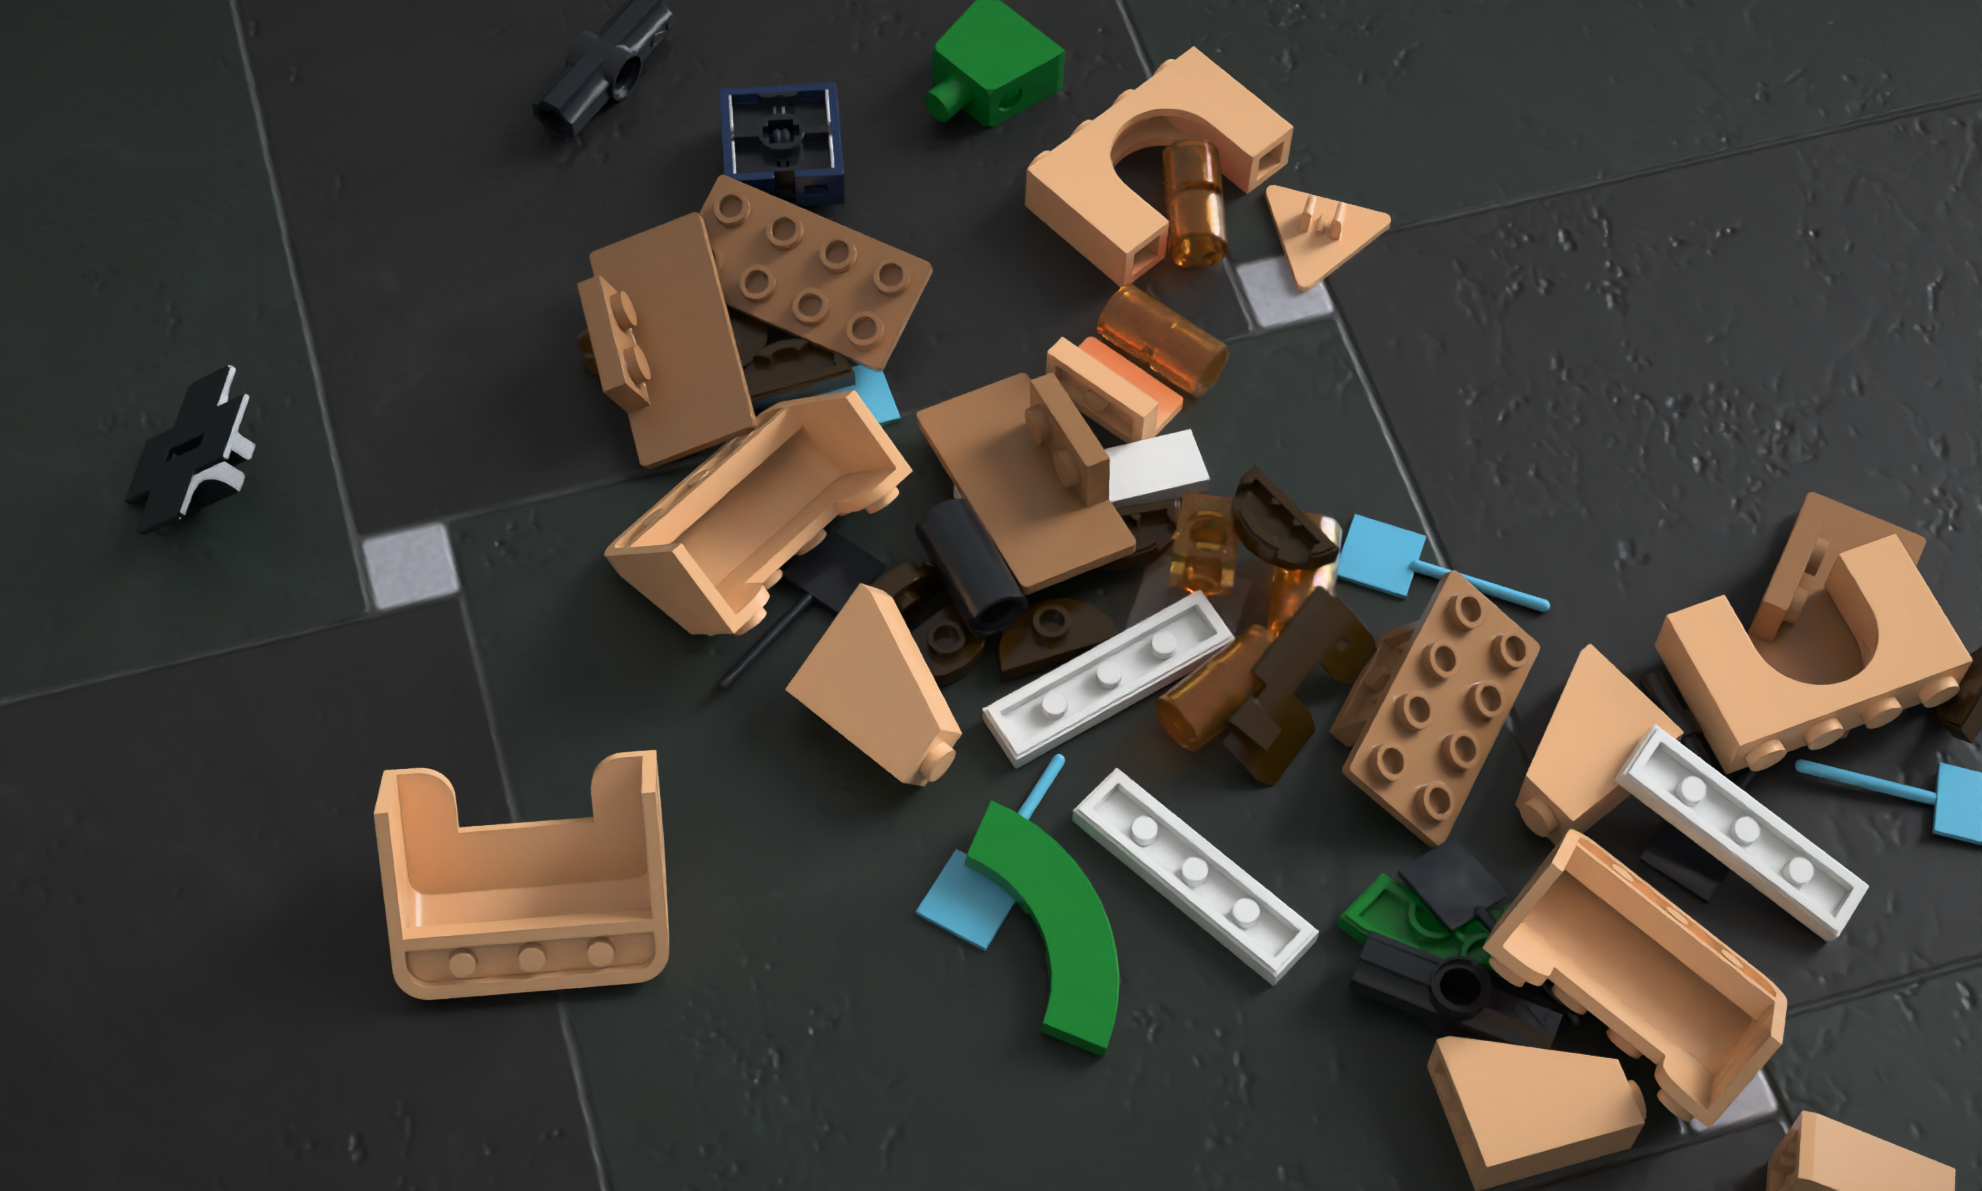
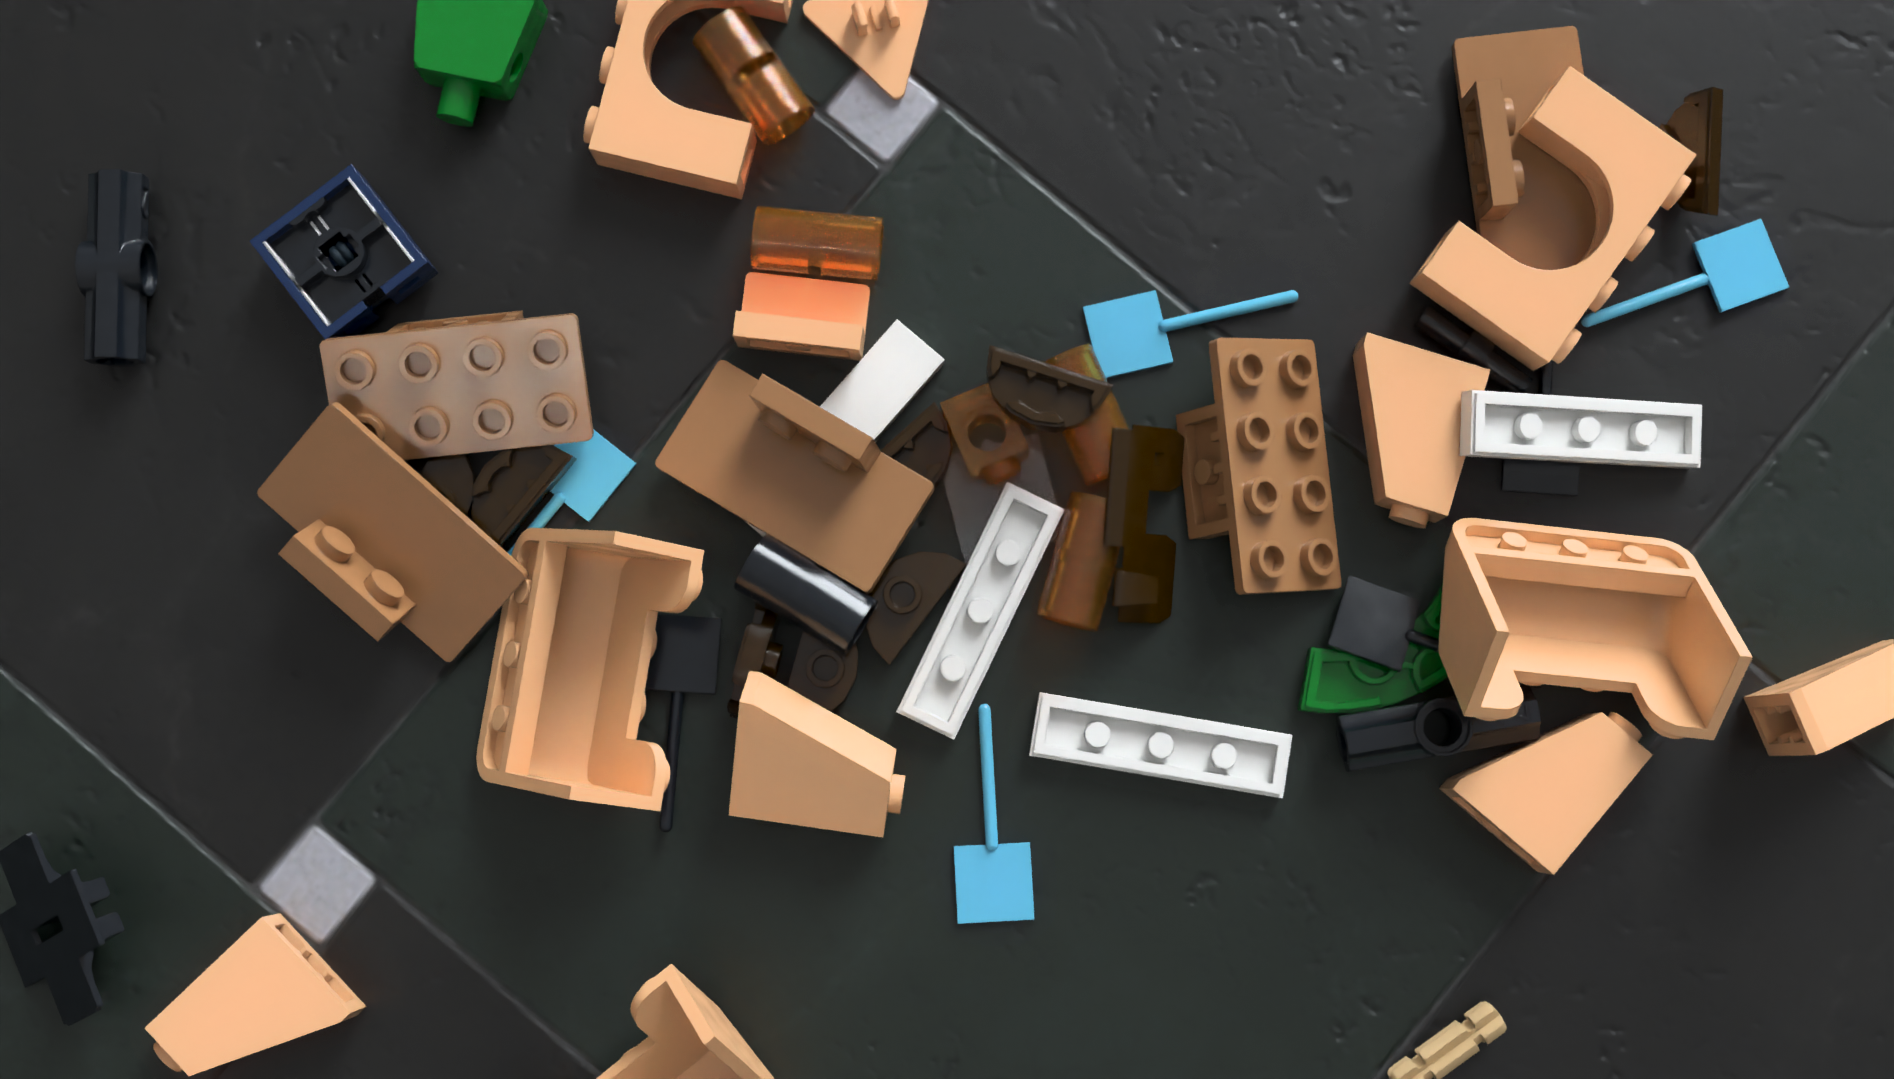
camera: 30 degrees left, 25 degrees up
green tile [964,800,1119,1057] -> none
none -> light nougat slope [145,913,367,1077]

